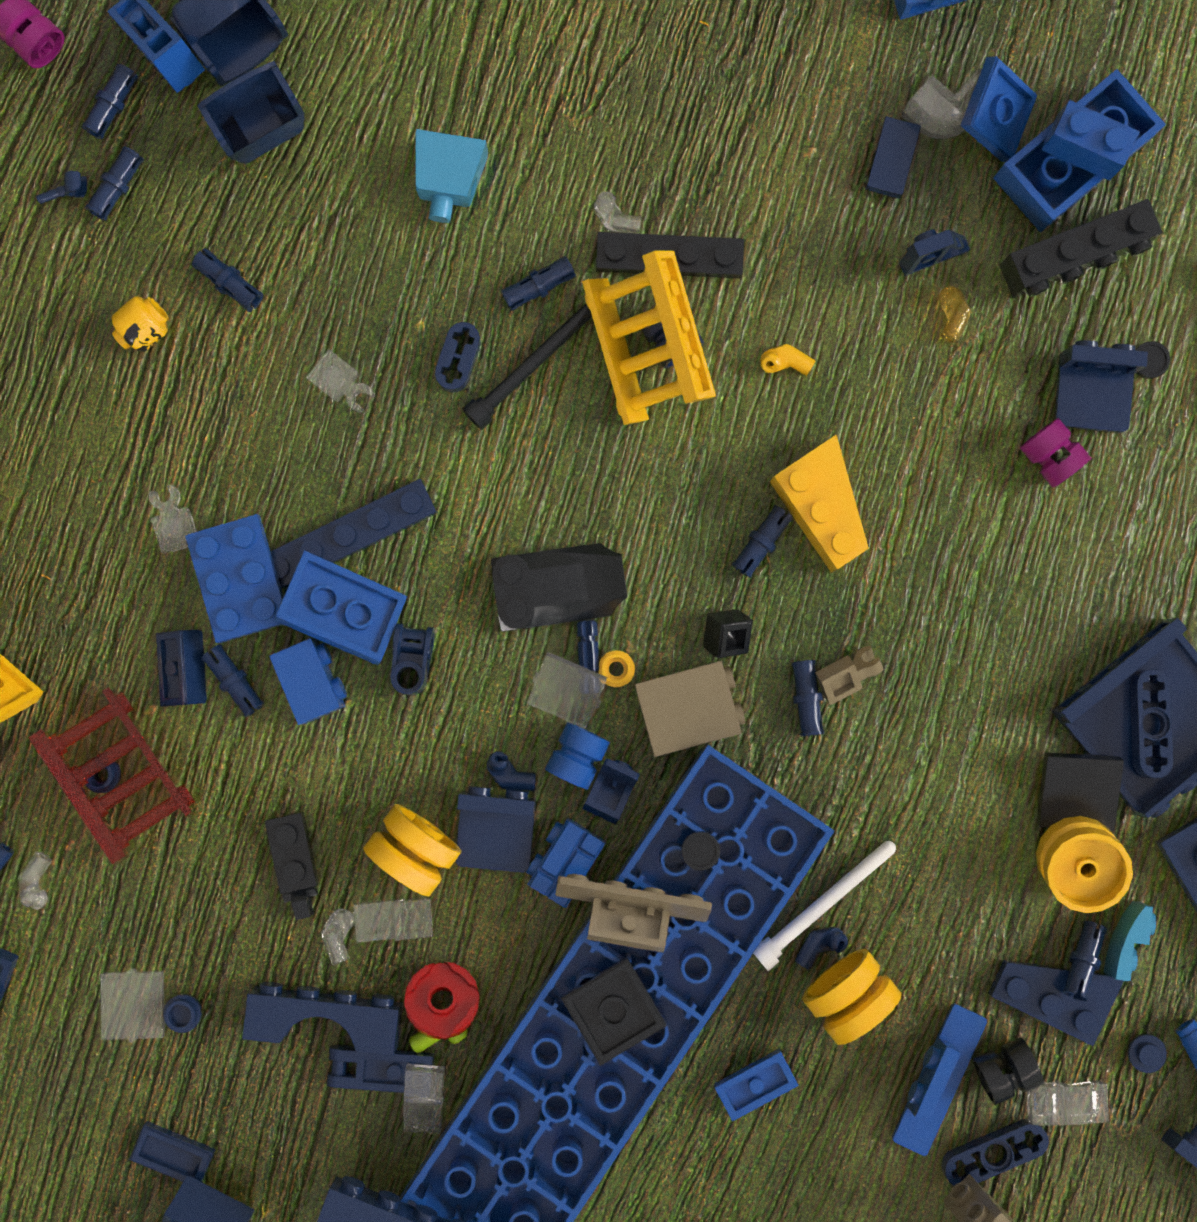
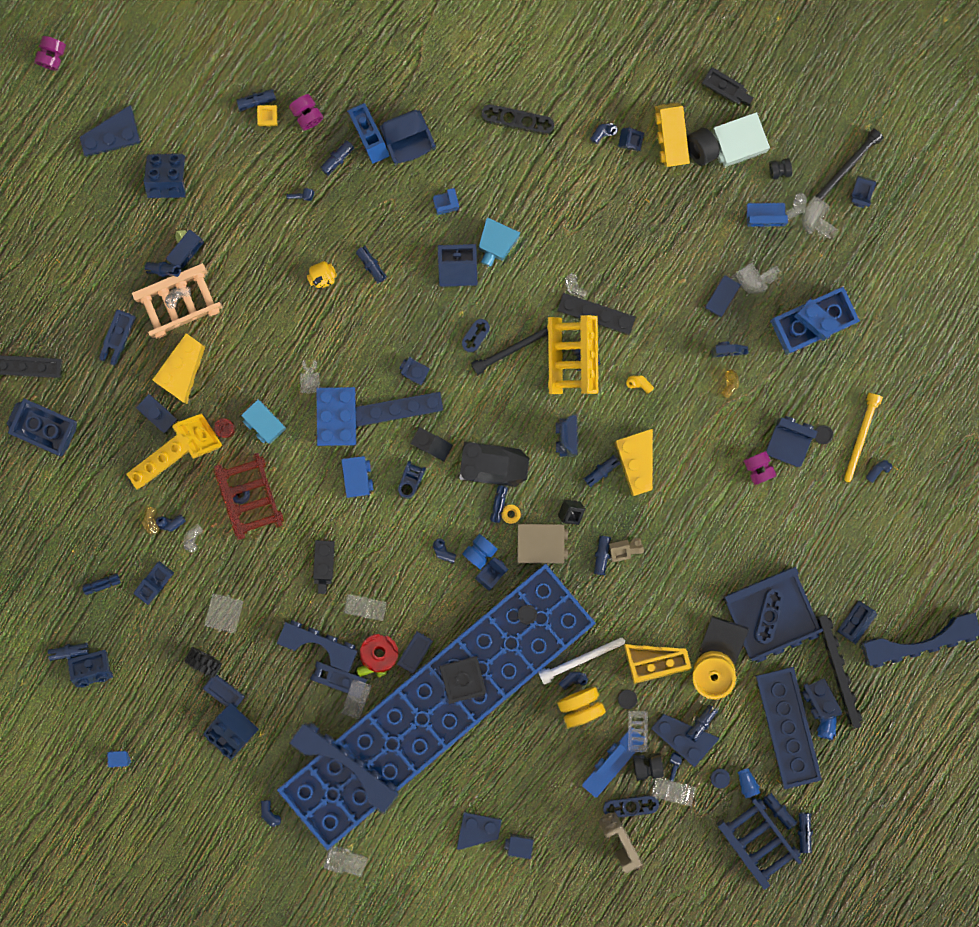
camera: 10 degrees right, 0 degrees up
dark blue pin [84,146,144,221] -> none
dark blue slope [156,630,207,707] -> none
dark blue plate [163,994,202,1033] -> none
dark blue piece [197,61,305,164] -> none
dark blue pin [201,644,265,718] -> none
blue plate [273,550,407,666] -> none
clear plate [306,349,376,413] -> none
clear arm [321,908,354,965] -> none
yellow wheel [363,804,462,897] -> none
dark blue bracket [455,786,536,873] -> none
dark blue pin [500,256,576,311] -> none
blue brick [526,817,606,908] -> none
clear piece [527,652,608,729] -> none
dark tan bracket [555,874,712,953] -> none
blue plate [714,1049,799,1122] -> none
blue tile [960,56,1037,162] -> none
black brick [999,199,1163,298] -> none
dark azure slope [1104,901,1156,981] -> none
none -> black tyre [184,647,222,678]
none -> clear red wheel [214,418,235,438]
none -> dark azure brick [241,400,286,444]
none -> dark blue tile [397,631,433,674]
none -> dark blue bracket [399,357,430,386]
none -> black slope [410,427,453,462]
none -> blue panel [433,188,459,215]
none -> dark blue slope [438,244,478,287]
none -> dark blue slope [555,415,578,457]
none -> black piece [618,690,637,709]
none -> yellow wedge [624,644,691,684]
none -> clear slope [628,711,648,752]
none -> dark blue hand [669,752,682,781]

